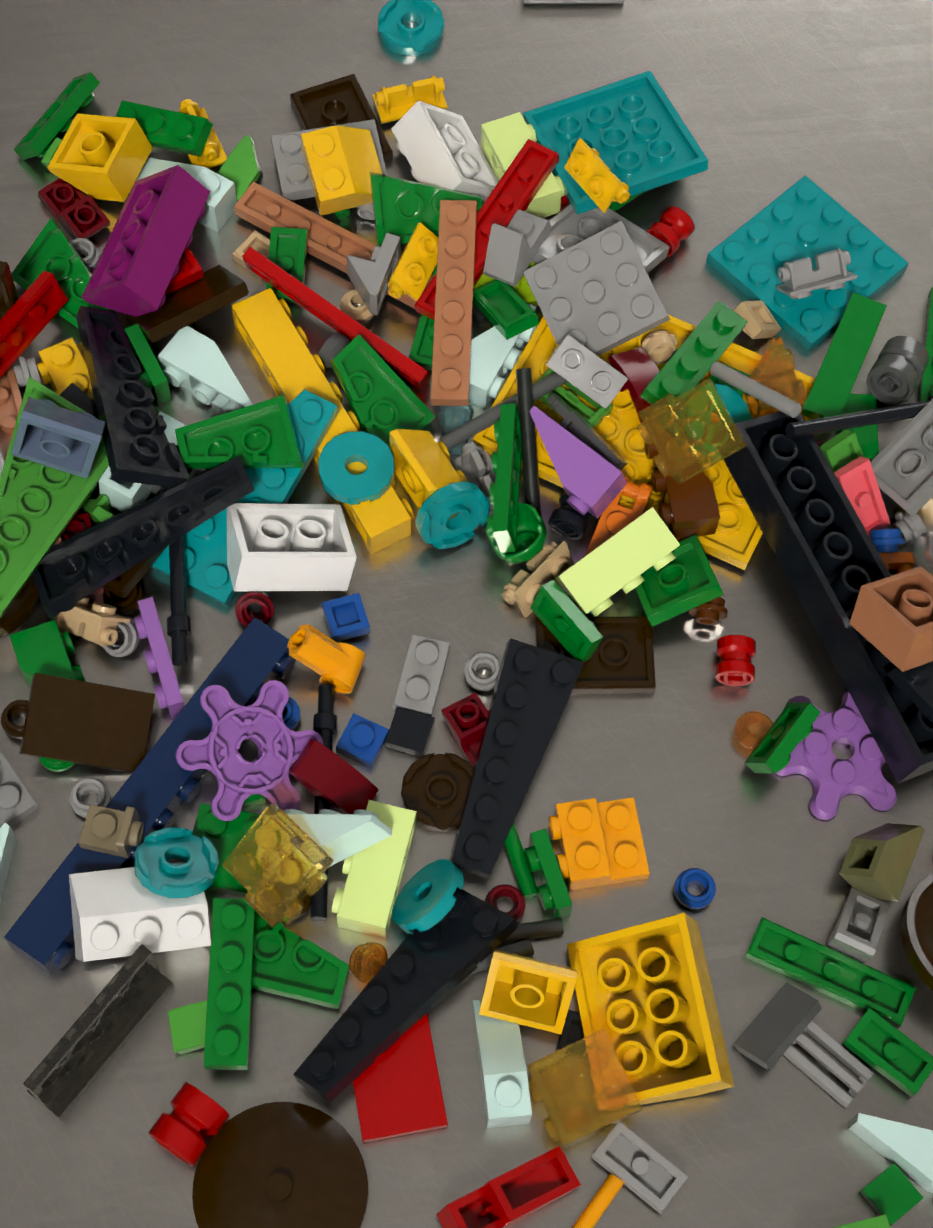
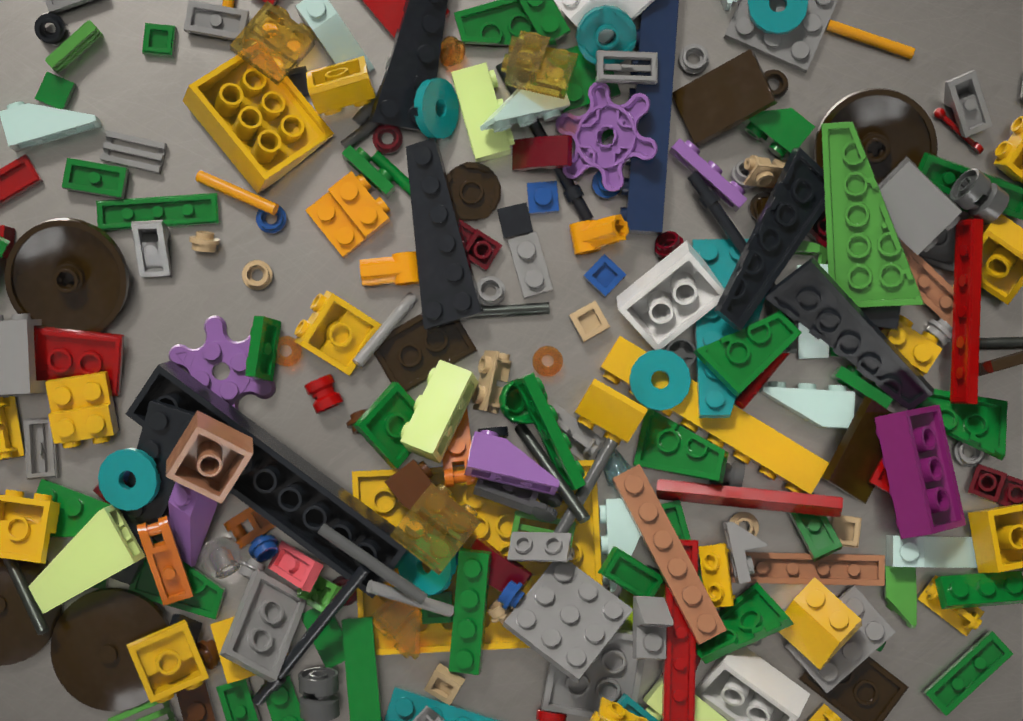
camera: 150 degrees right, 20 degrees up
sand blue slope [11,397,105,479] -> none
dark tan bracket [78,804,144,858] -> none
teal tile [415,481,490,549] -> none
green plate [530,580,603,662] -> none
dark grey tile [734,982,822,1071] -> none
olive slope [839,823,925,902] -> none
none -> green tile [142,23,177,57]
none -> tan plate [189,231,220,252]
none -> light orange bar [195,170,279,215]
none -> tan plate [242,260,273,290]
none -> yellow plate [294,290,382,376]
none -> dark grey bar [318,523,428,605]
none -> light grey bar [352,292,418,368]
none -> light orange piece [360,251,419,286]
none -> pearl dark grey bar [466,302,550,319]
none -> blue plate [498,580,525,610]
none -> clear orange plate [533,346,563,376]
none -> tan plate [569,300,610,342]
none -> light grey tile [595,50,658,85]
none -> dark grey wheel [665,338,696,367]
none -> green plate [923,630,1013,716]

